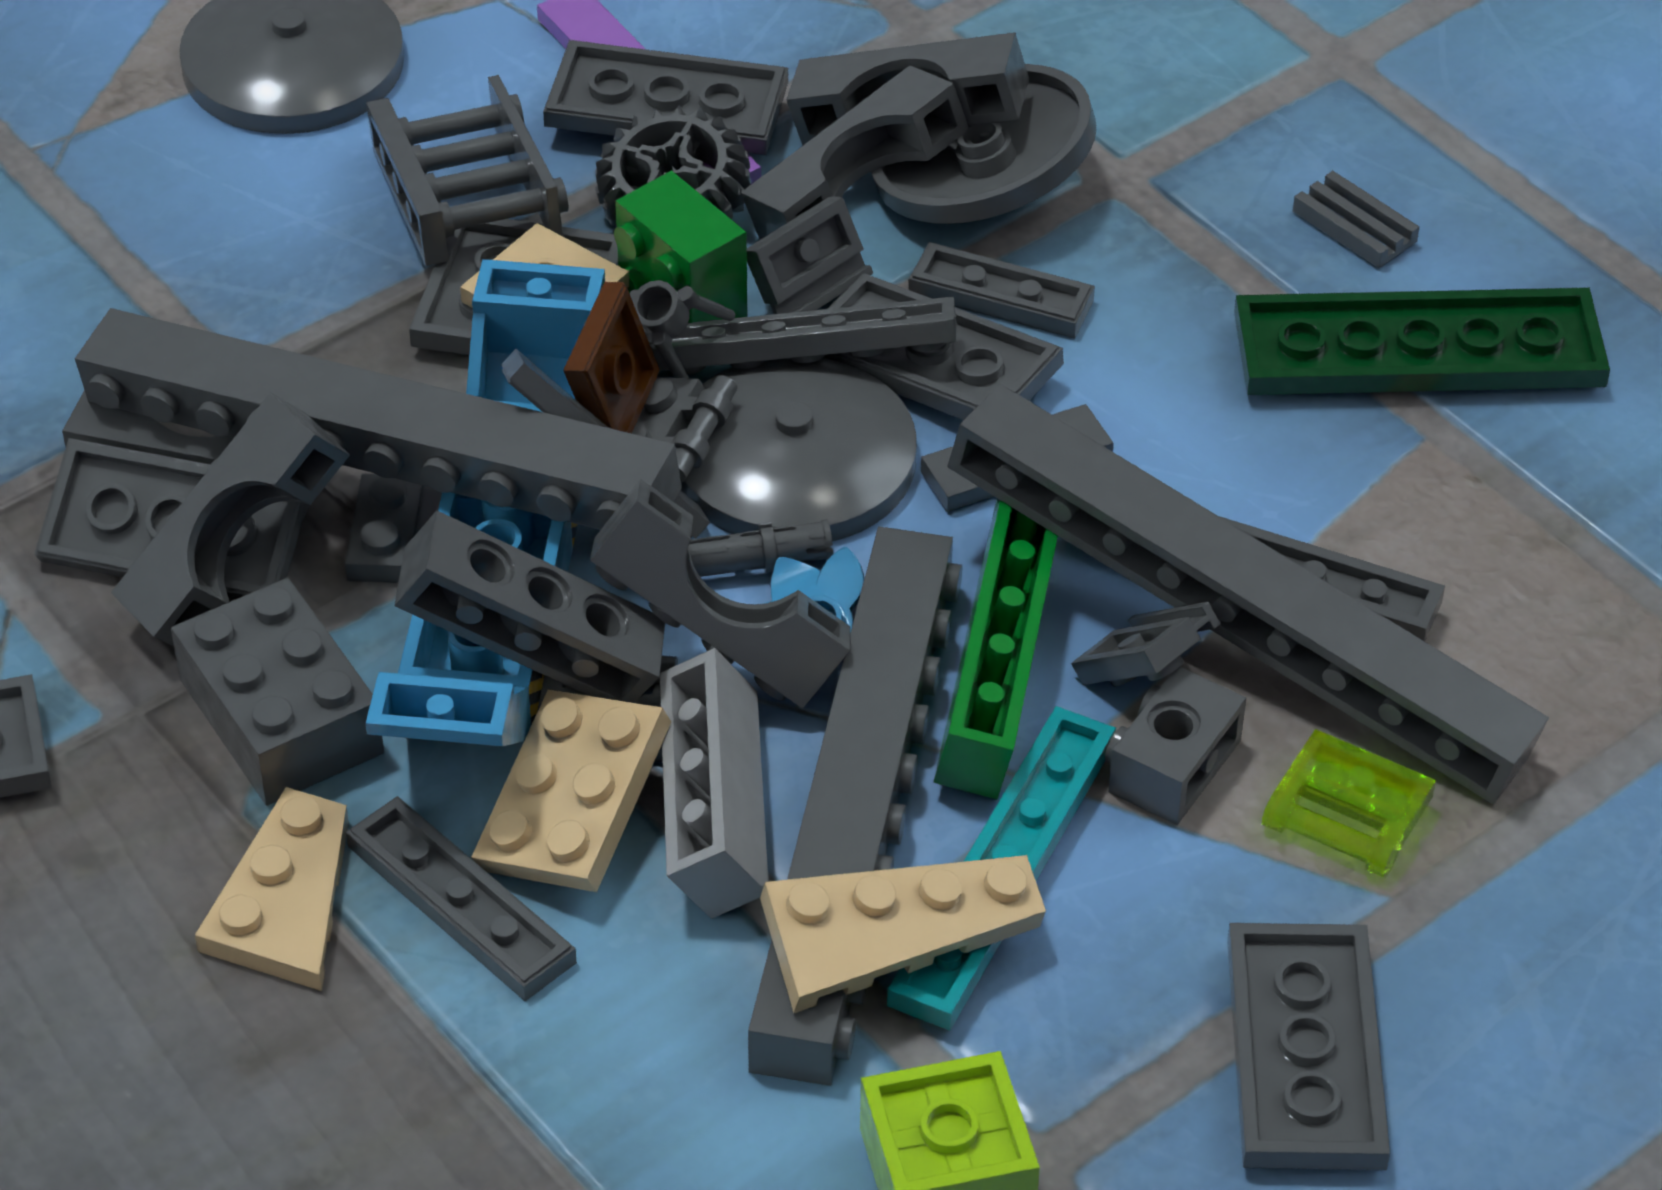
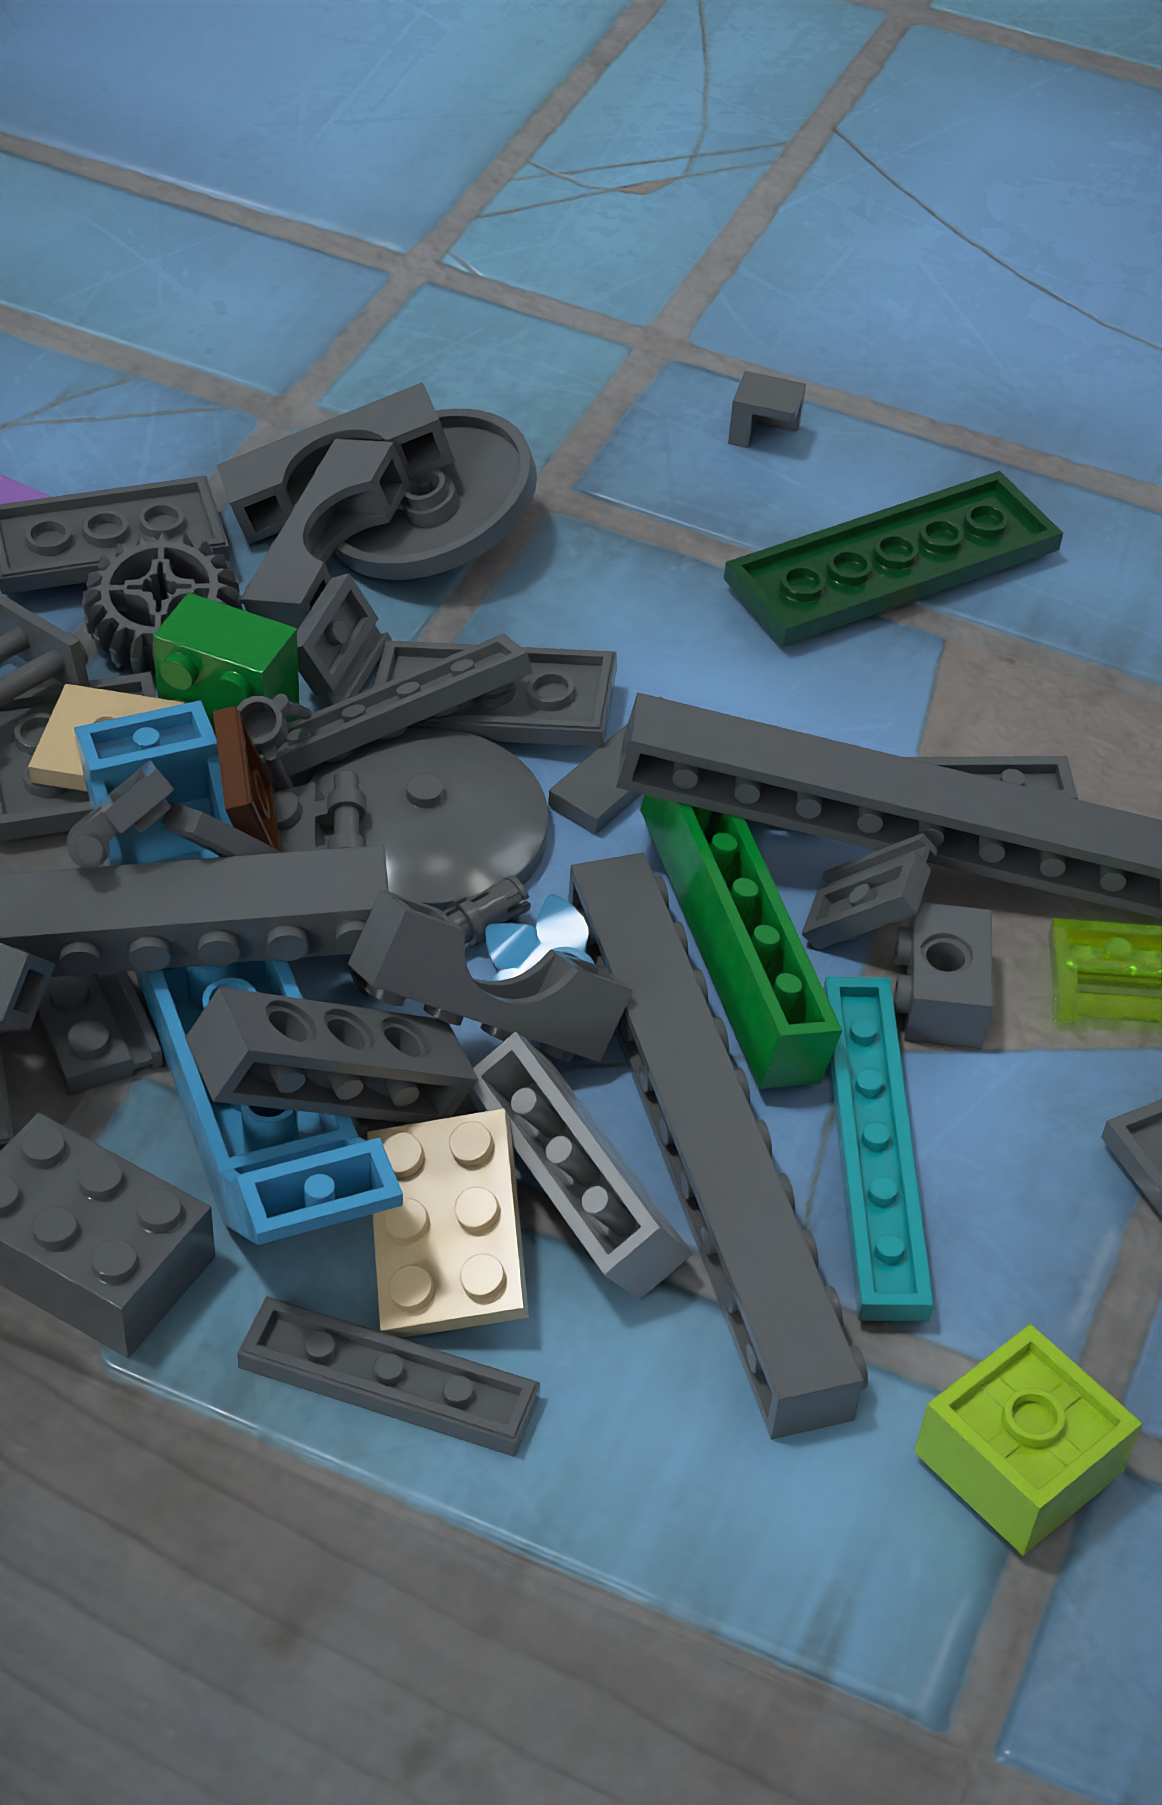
camera: 30 degrees left, 0 degrees up
tan wing [195,787,349,991] -> none
tan wing [760,855,1046,1013] -> none
dark grey tile [908,242,1095,339] -> none
dark grey tile [1293,171,1420,268] -> none
none -> dark grey plate [67,760,174,869]
none -> dark grey panel [728,371,806,448]

